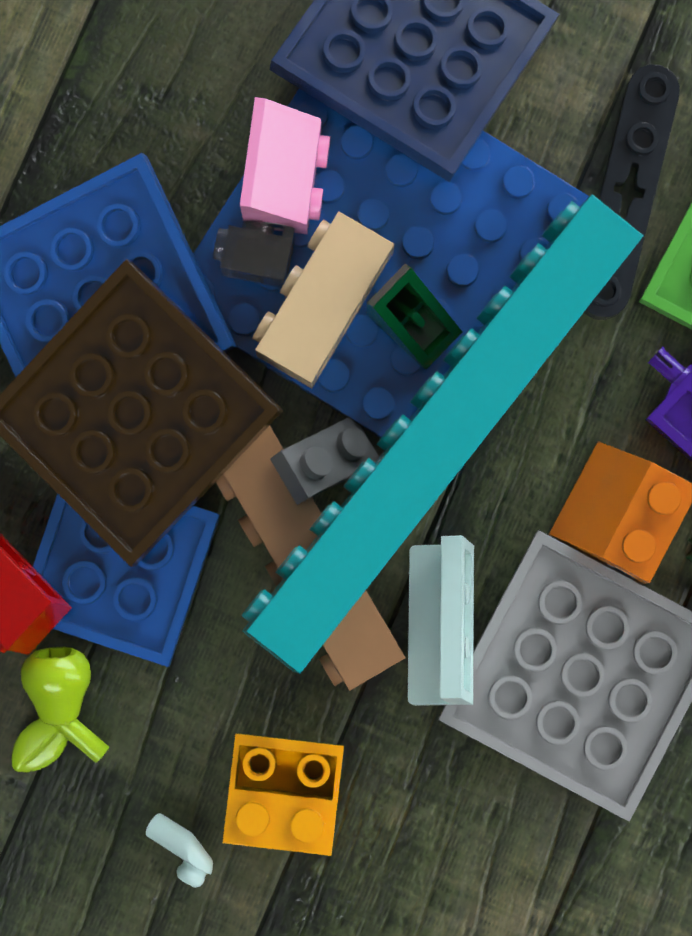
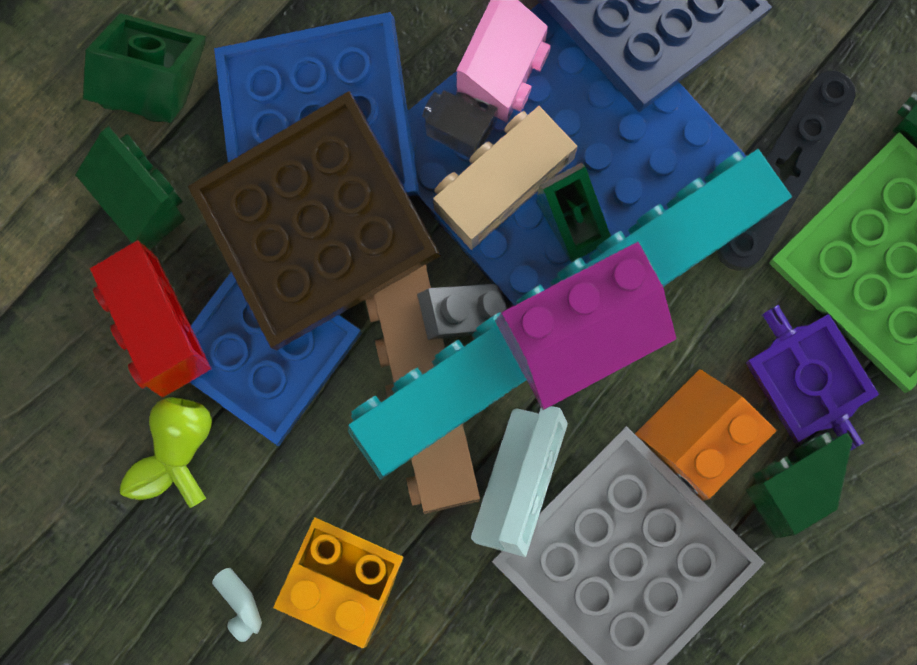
camera: 20 degrees right, 5 degrees down
none -> magenta slope [495,242,676,410]

